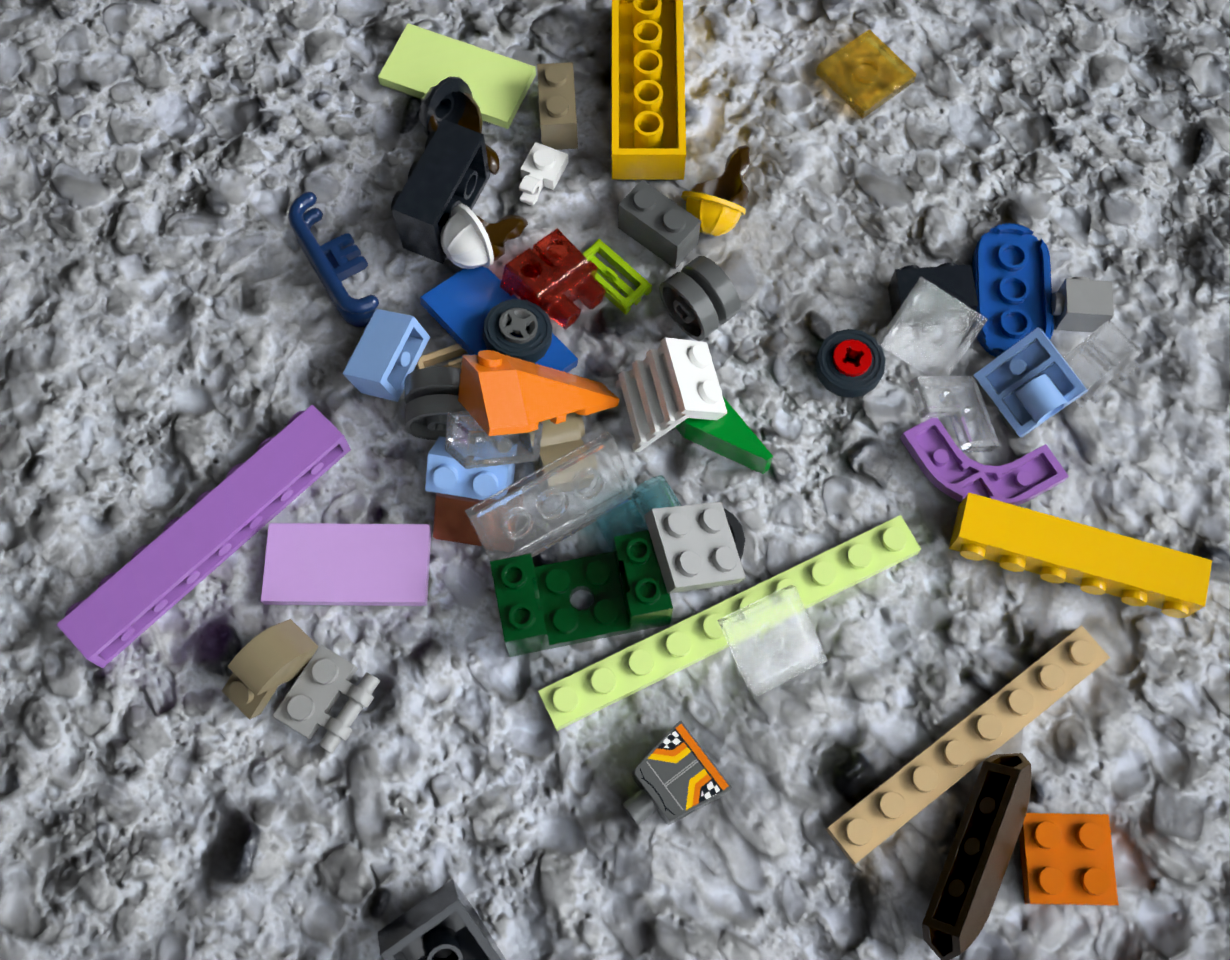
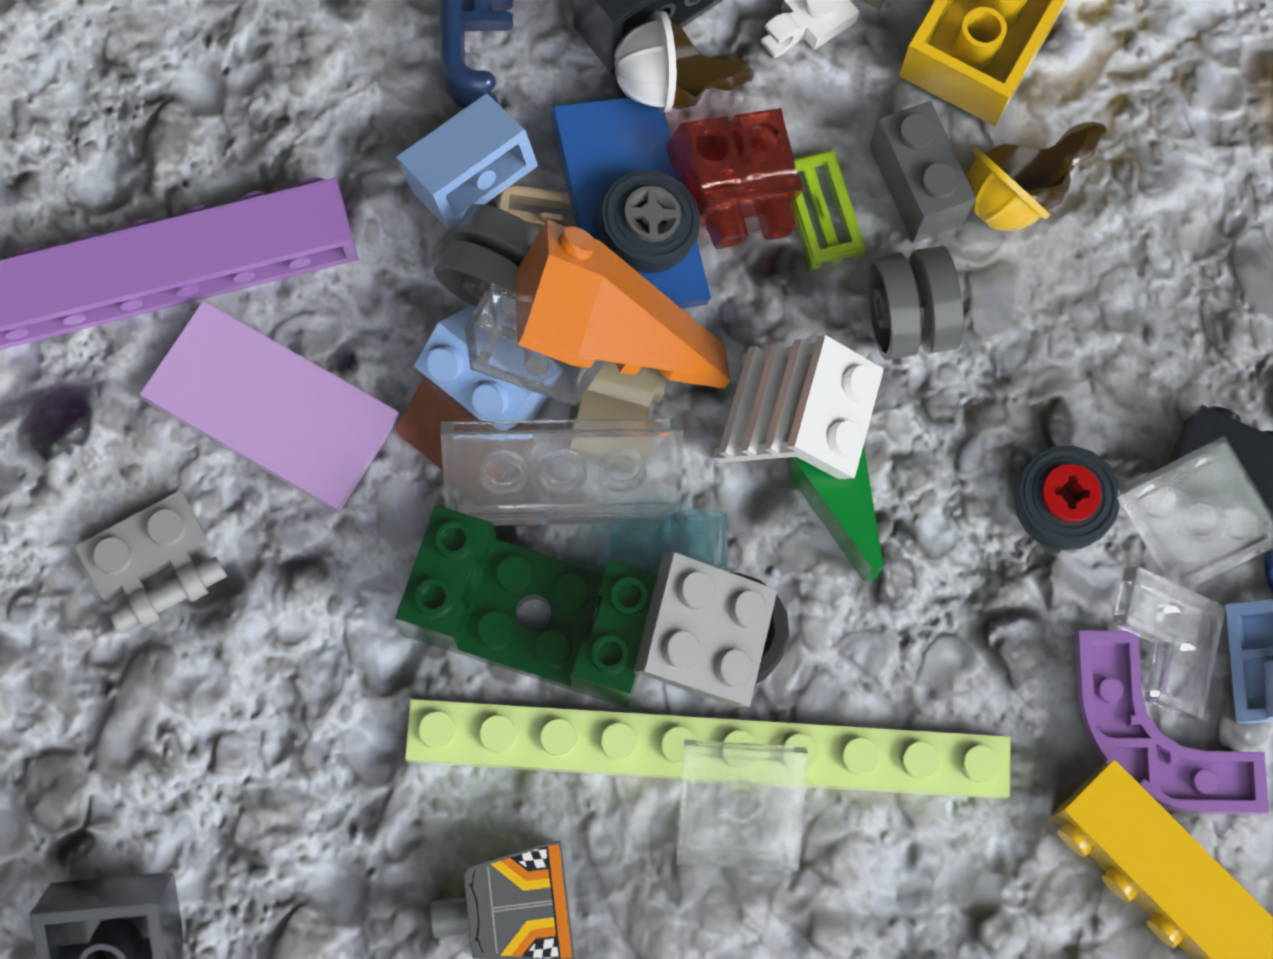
camera: 25 degrees right, 5 degrees up
dark tan brick [222,619,319,720] -> none

